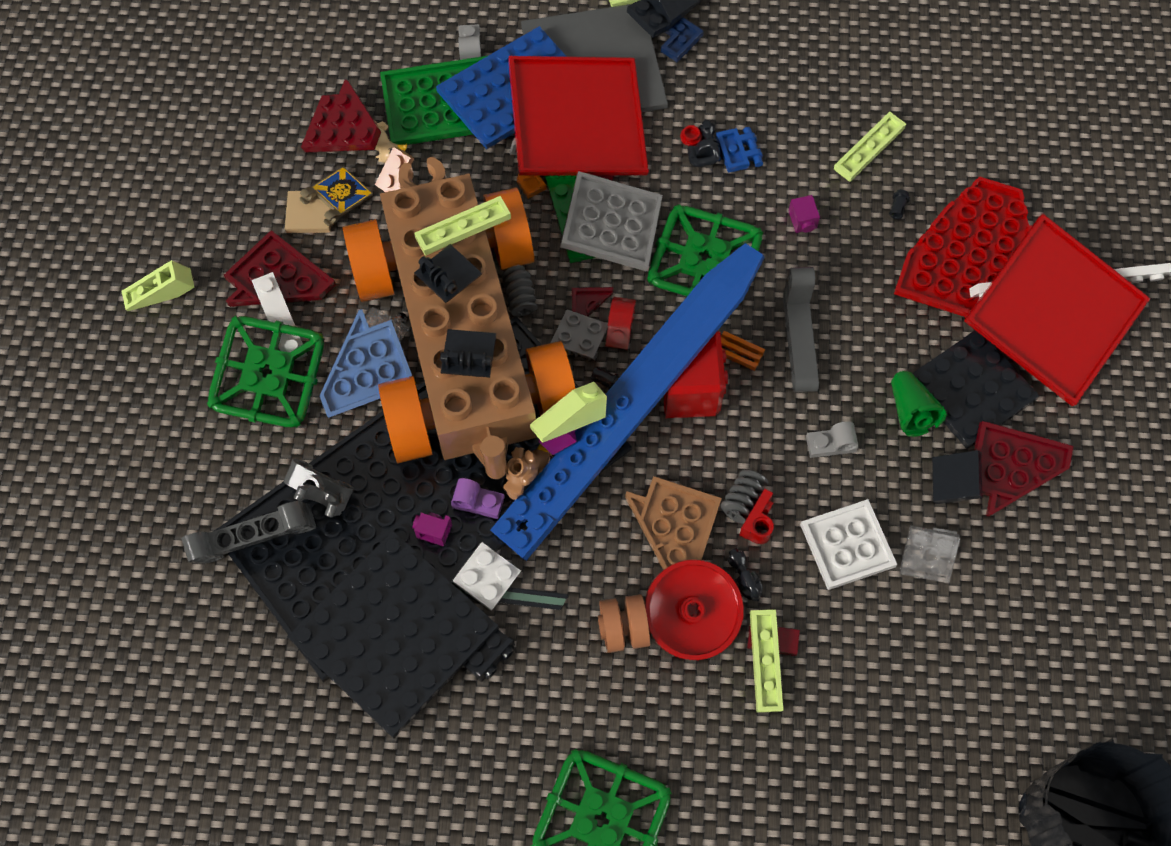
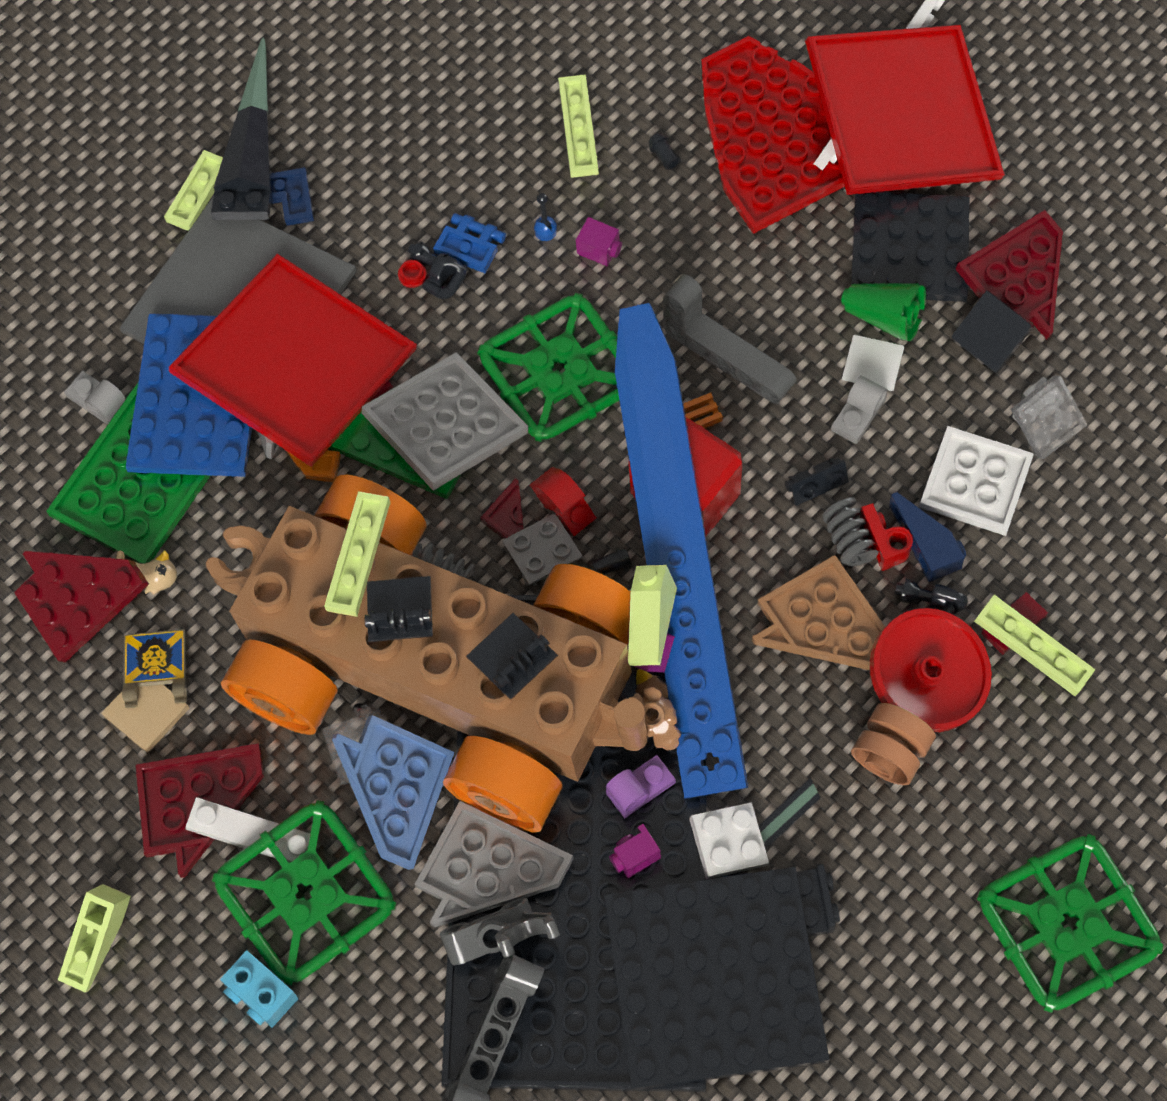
camera: 45 degrees left, 0 degrees up
plate [375,147,414,192] -> none
none -> medium azure brick [220,950,299,1028]
none -> light grey wing [415,801,573,927]
none -> blue hinge [534,193,557,241]
none -> black hinge [784,457,849,506]
none -> white sticker [842,335,904,391]
none -> dark blue slope [889,492,966,582]

